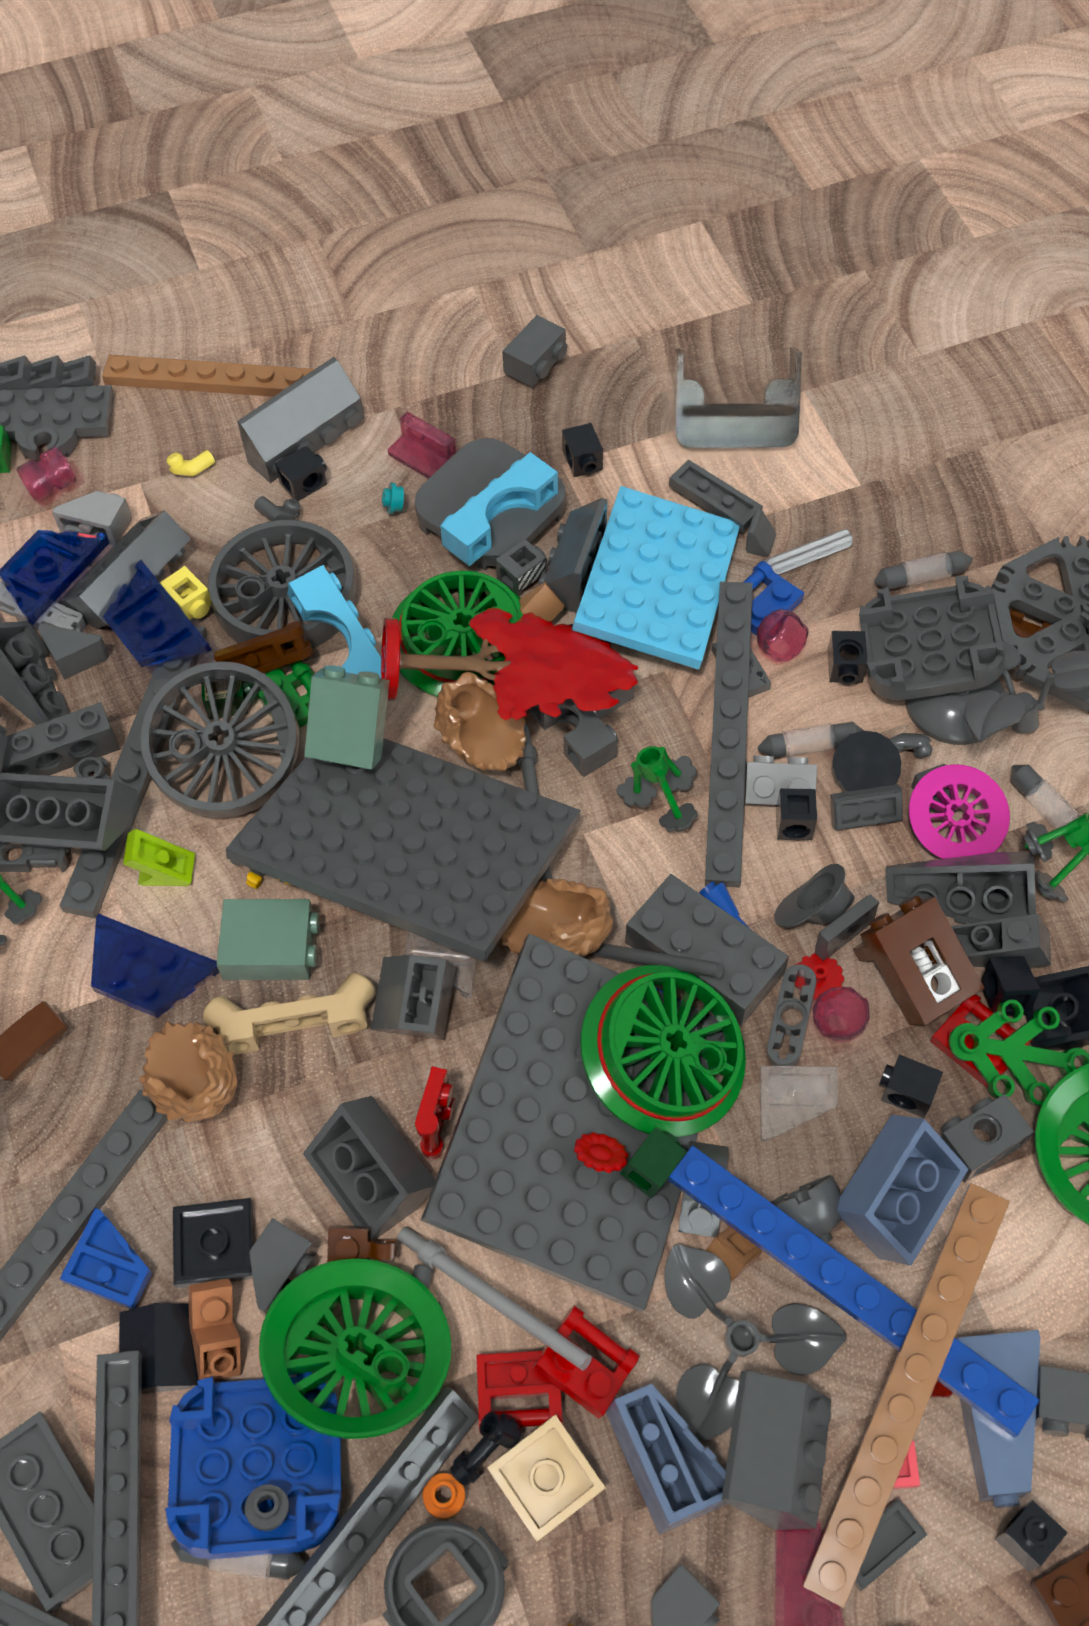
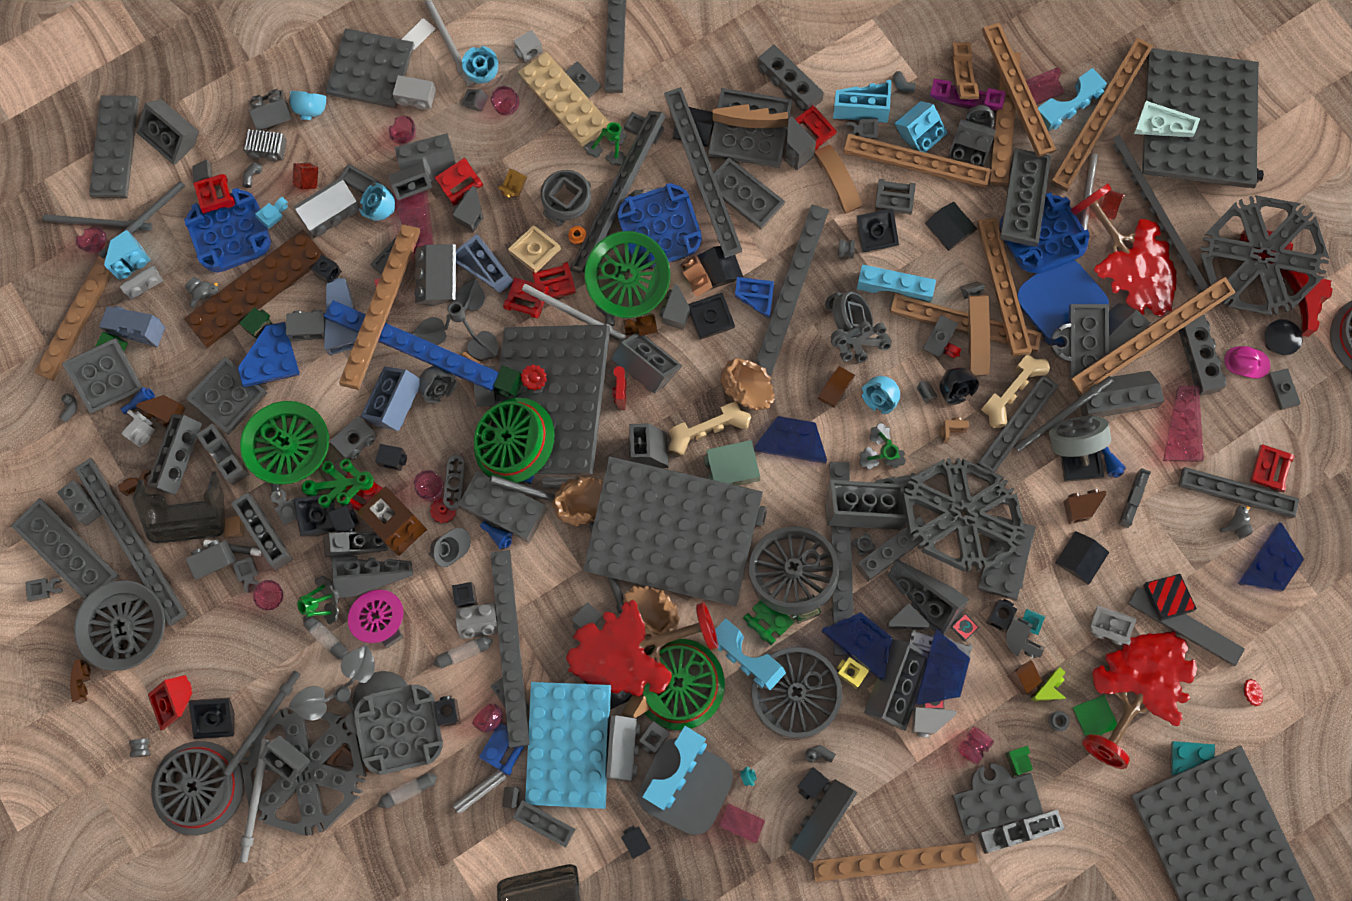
camera: 170 degrees right, 15 degrees up
lime slope [123,829,195,886] -> none
light yellow arm [167,450,215,476] -> none
reddish brown plate [214,621,314,673] -> none
dark grey plate [245,1484,289,1531] -> none
sand green brick [304,665,390,770] -> none
black bar [450,1412,521,1487] -> none
plant [617,746,698,832] -> none
clear wing [759,1066,838,1142] -> none
dark grey tile [814,894,879,961] -> none
dark grey plate [830,784,903,830] -> none
black tile [831,731,902,792] -> none
dark grey arm [890,733,933,758] -> none

